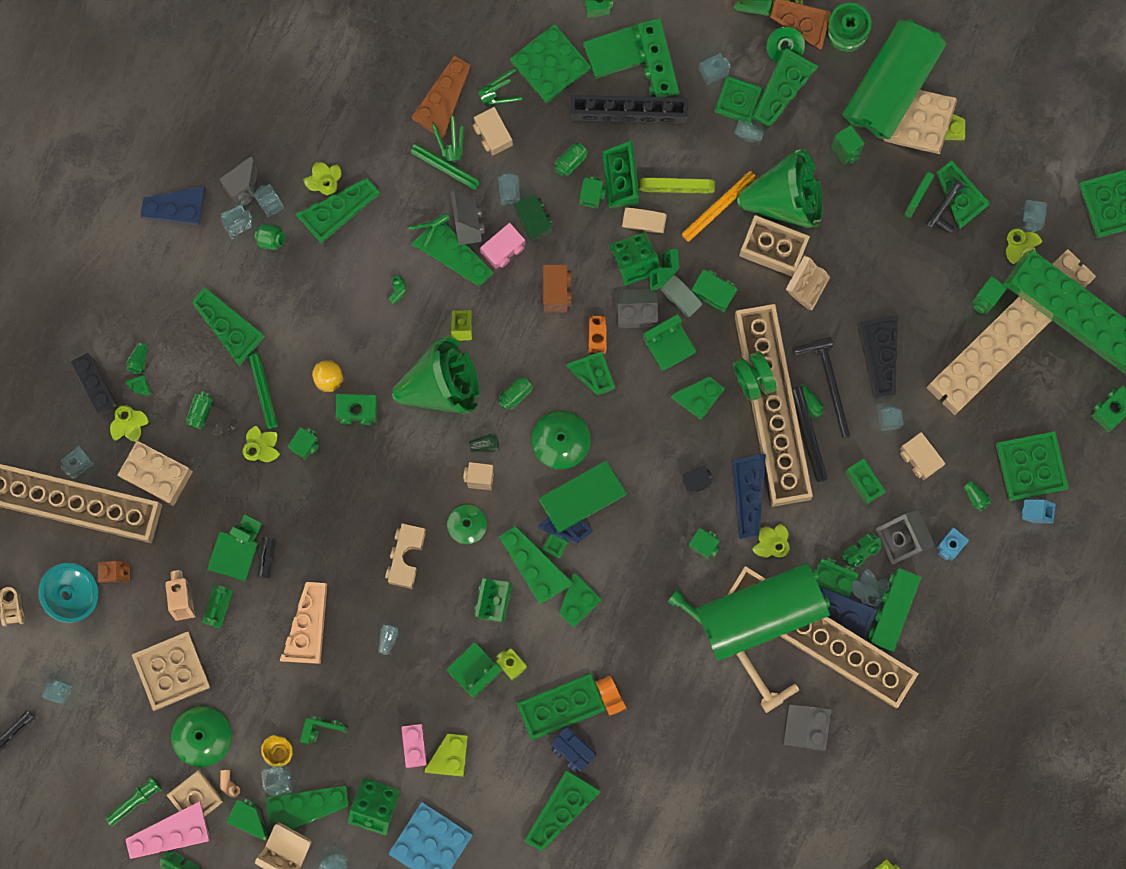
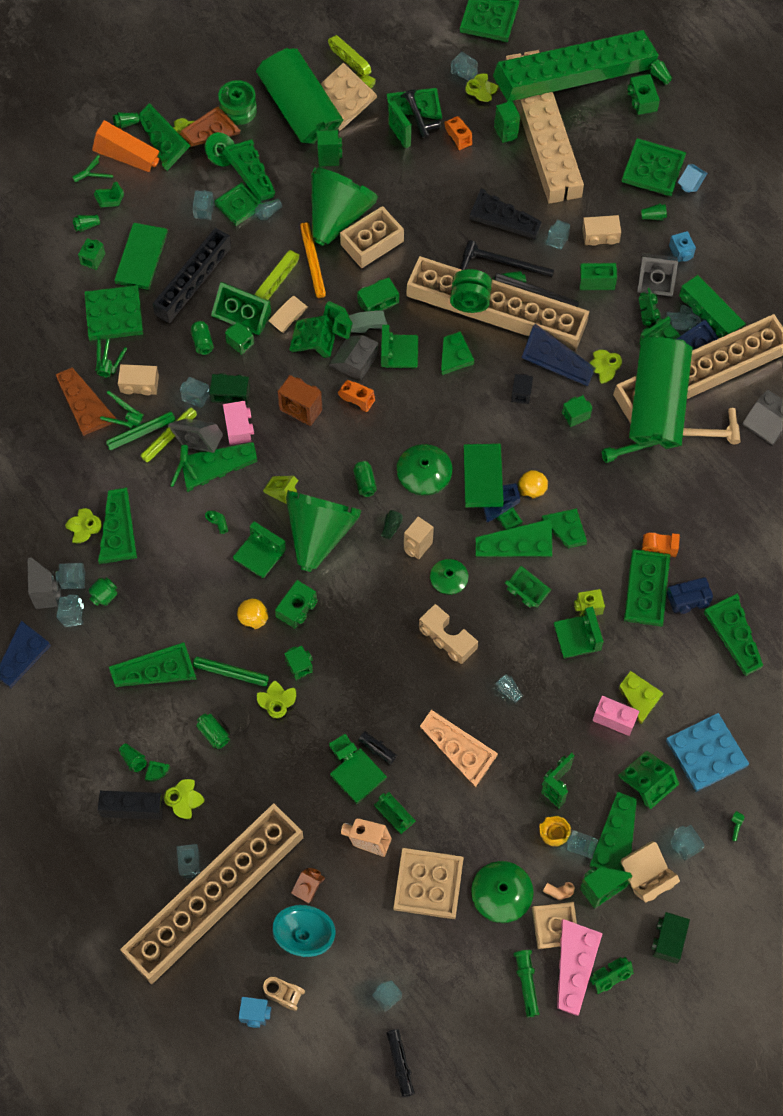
camera: 60 degrees left, 15 degrees down
tan brick [118,441,193,506] -> none
green wing [566,351,616,396] -> none
green brick [634,18,679,98] -> none
tan slope [786,256,830,311] -> none
none -> lime axle [141,407,197,462]
none -> green bracket [233,521,286,578]
none -> lime beam [328,35,372,77]
none -> orange leg [444,116,472,150]
none -> yellow hair [518,470,548,499]

